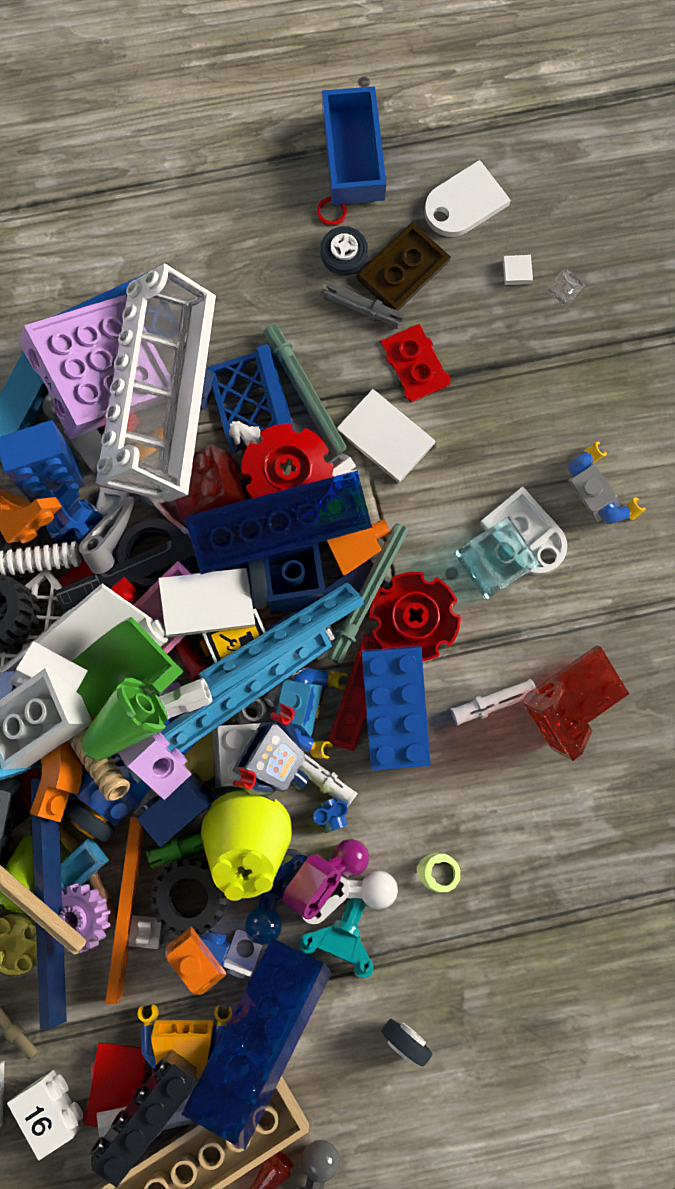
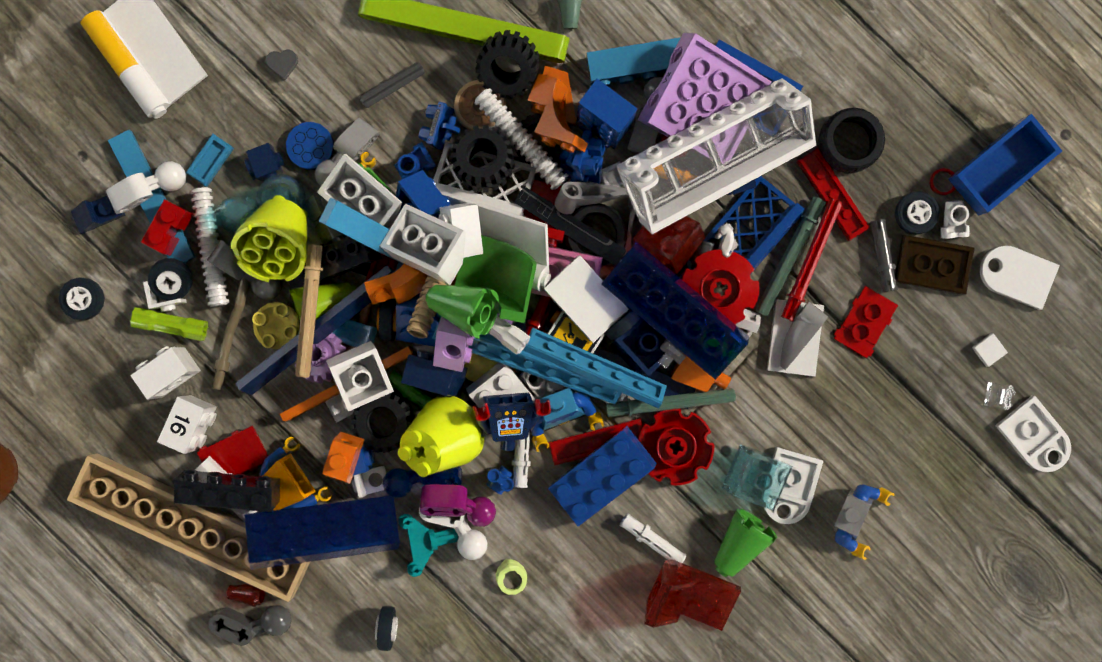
camera: 55 degrees right, 10 degrees up
none -> white brick [326,341,394,411]
none -> clear tile [658,339,686,369]
none -> bright green cone [714,509,777,577]
none -> light grey piece [780,301,828,370]
none -> red axle [781,198,842,322]
none -> red tile [797,148,870,241]
none -> black tyre [818,108,885,173]
none -> white plate [940,200,970,239]
none -> white tile [995,396,1071,472]

